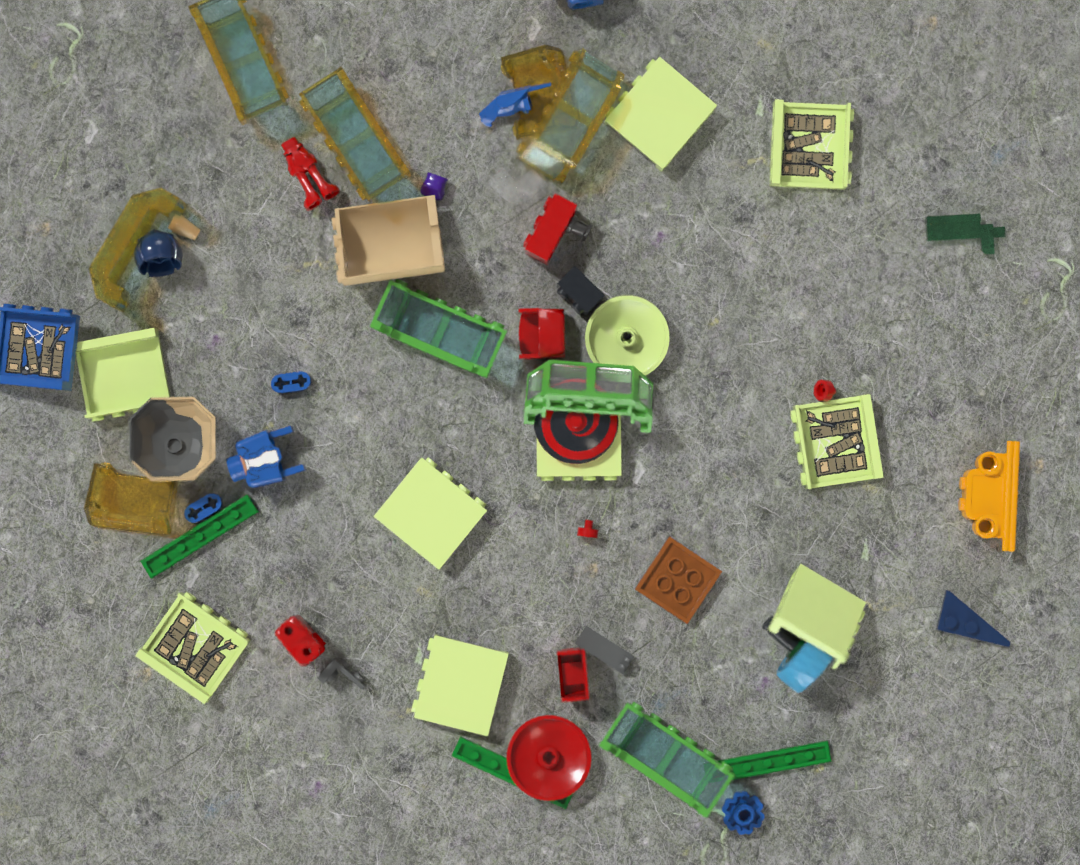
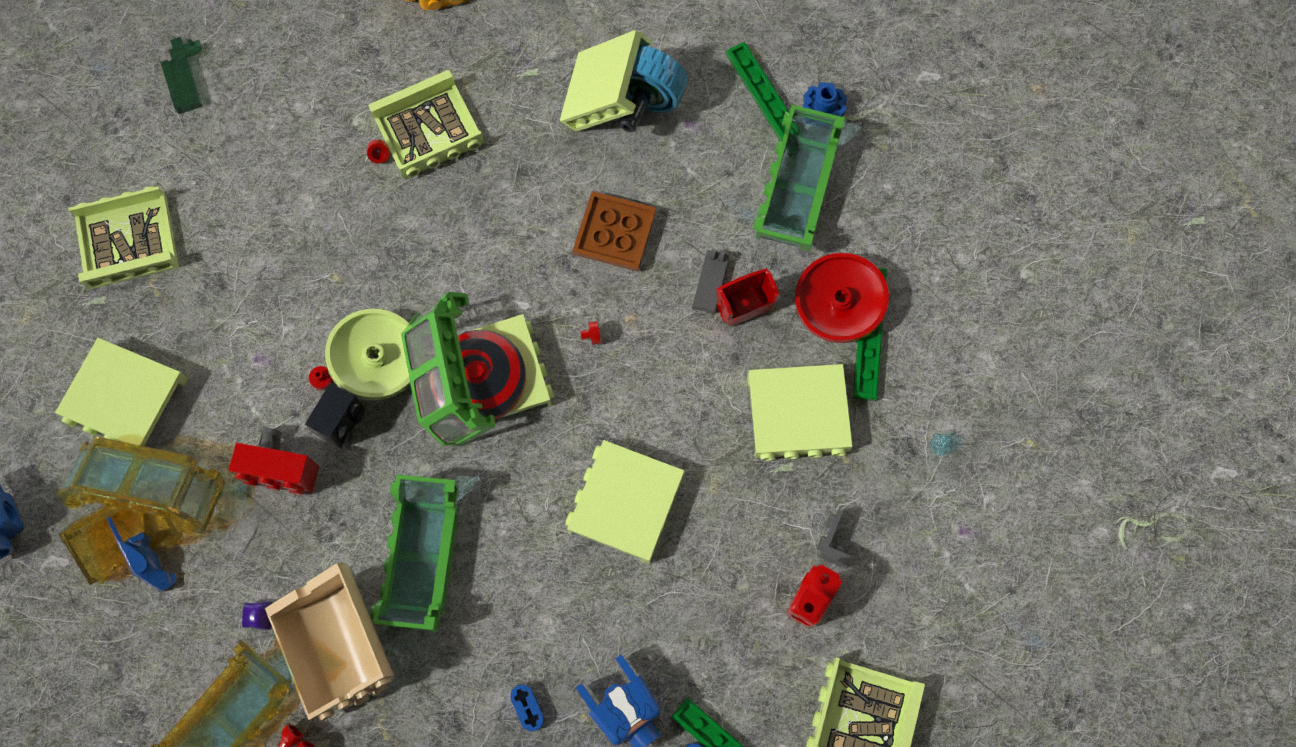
camera: 110 degrees left, 15 degrees down
red piece [518,308,565,360] -> none
none -> red tile [309,366,334,391]
none -> clear light blue plate [929,433,952,456]

